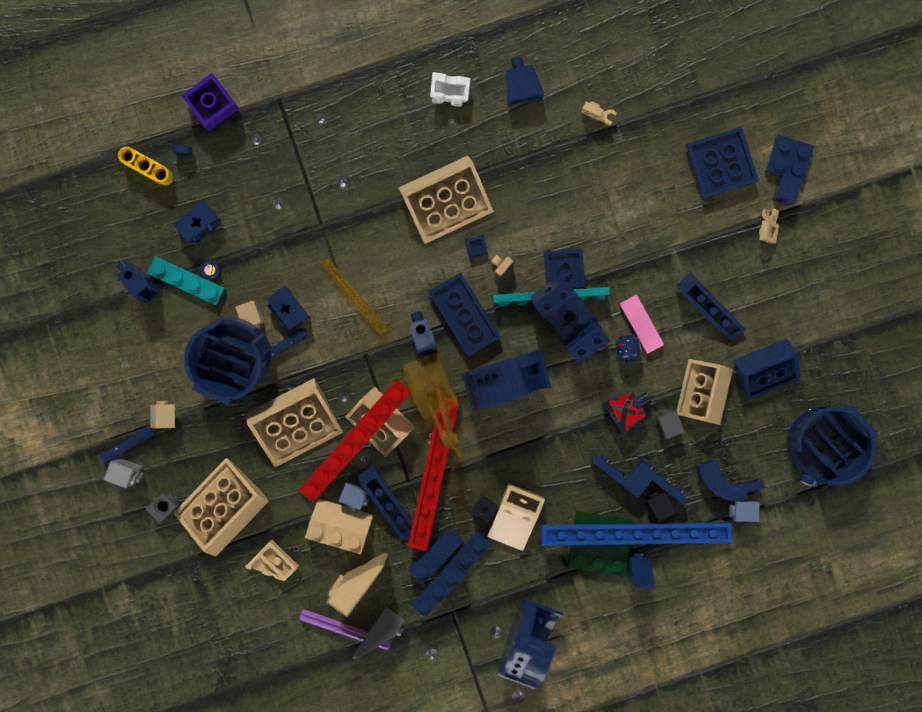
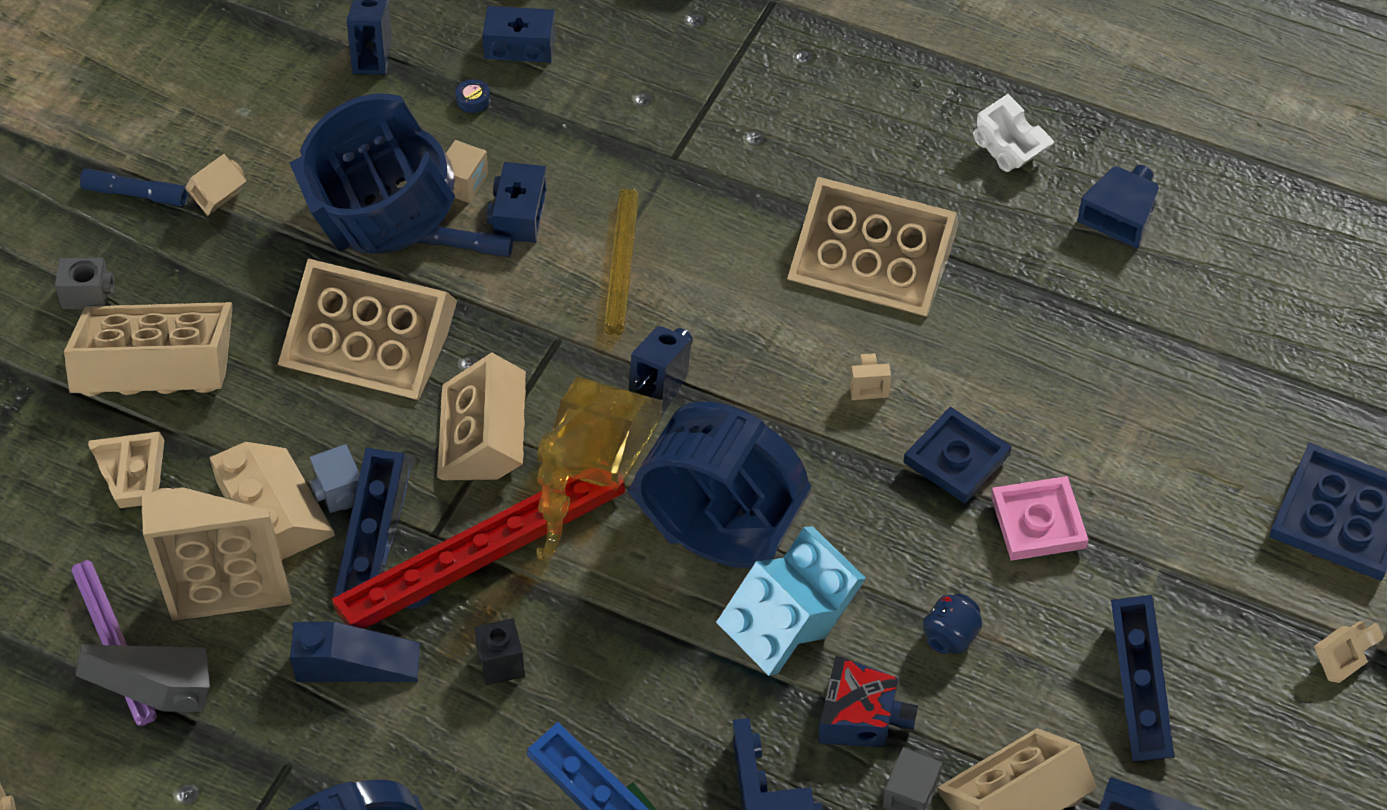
camera: 45 degrees right, 35 degrees down
light grey brick [104,459,143,488] -> none
teal plate [147,256,226,306] -> none
red plate [299,379,411,503] -> none
dark blue bracket [411,531,492,618] -> none
dark blue plate [428,272,501,357] -> none
dark blue tile [465,235,488,258] -> none
tan slope [487,483,545,551] -> none
teal plate [493,287,609,307] -> none
dark blue plate [531,274,611,364] -> none
tan plate [581,101,616,126] -> none
bright pink tile [619,294,664,354] -> none
none -> medium azure bracket [716,526,866,676]
none -> bright pink plate [991,476,1089,561]

